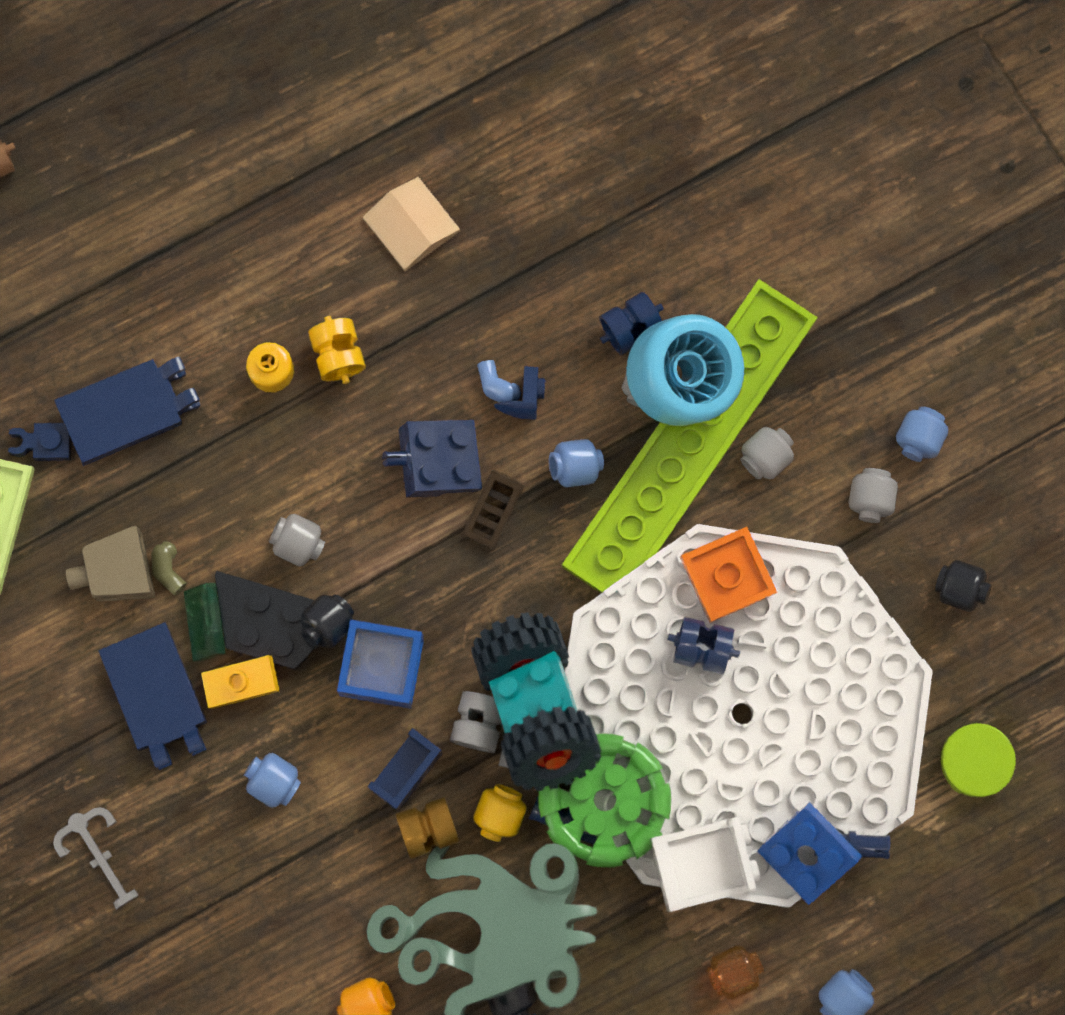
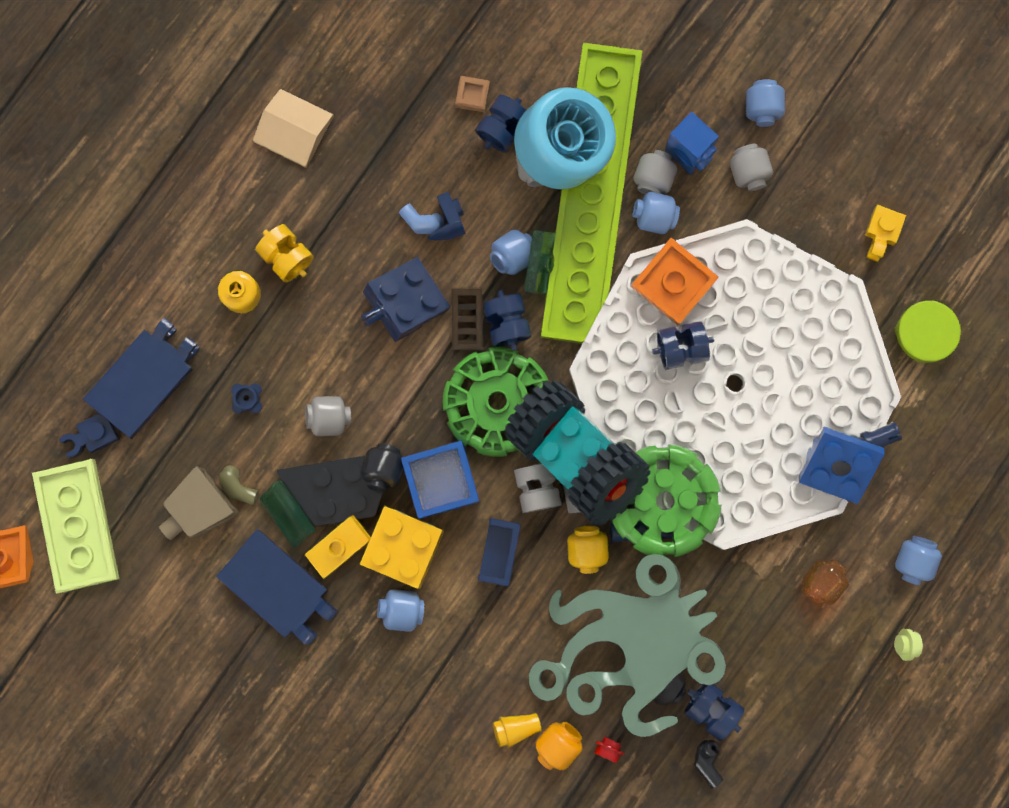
camera: 20 degrees left, 5 degrees up
light grey piece [53,808,139,909] -> none
pearl gold wheel [396,797,460,859] -> none
white panel [651,817,761,912] -> none
black head [935,560,992,612] -> none
none -> dark blue plate [231,383,262,414]
none -> yellow piece [360,506,444,589]
none -> bright green plate [442,347,549,457]
none -> medium nougat tile [455,76,490,113]
none -> dark blue wheel [483,291,532,351]
none -> yellow cone [493,713,541,748]
none -> clear green plate [524,230,555,293]
none -> medium blue head [632,192,680,234]
none -> blue brick [664,111,719,175]
none -> yellow plate [865,205,906,262]

